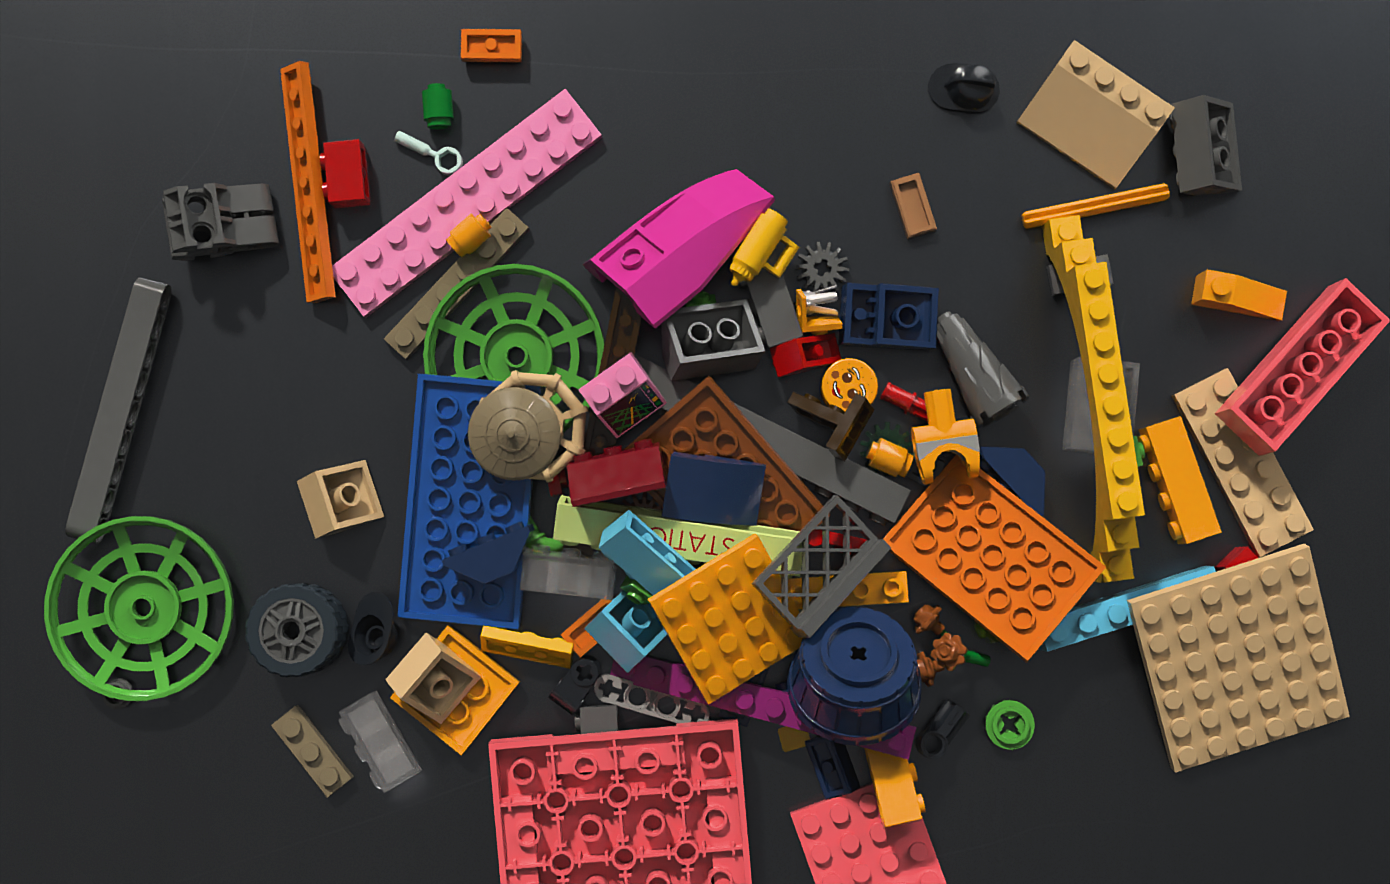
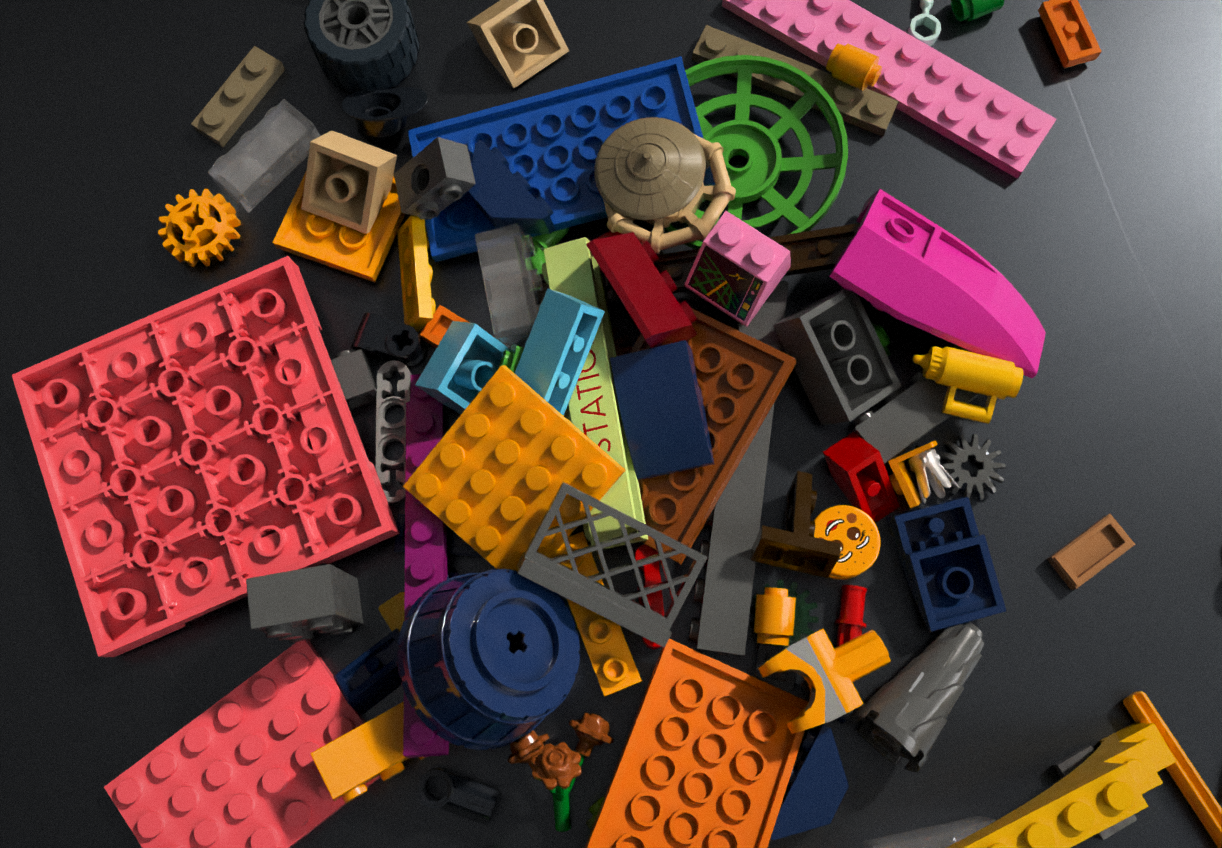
camera: 70 degrees right, 10 degrees down
none -> light orange gear [158,189,241,267]
none -> dark grey brick [246,564,363,643]
none -> dark grey brick [394,137,476,220]

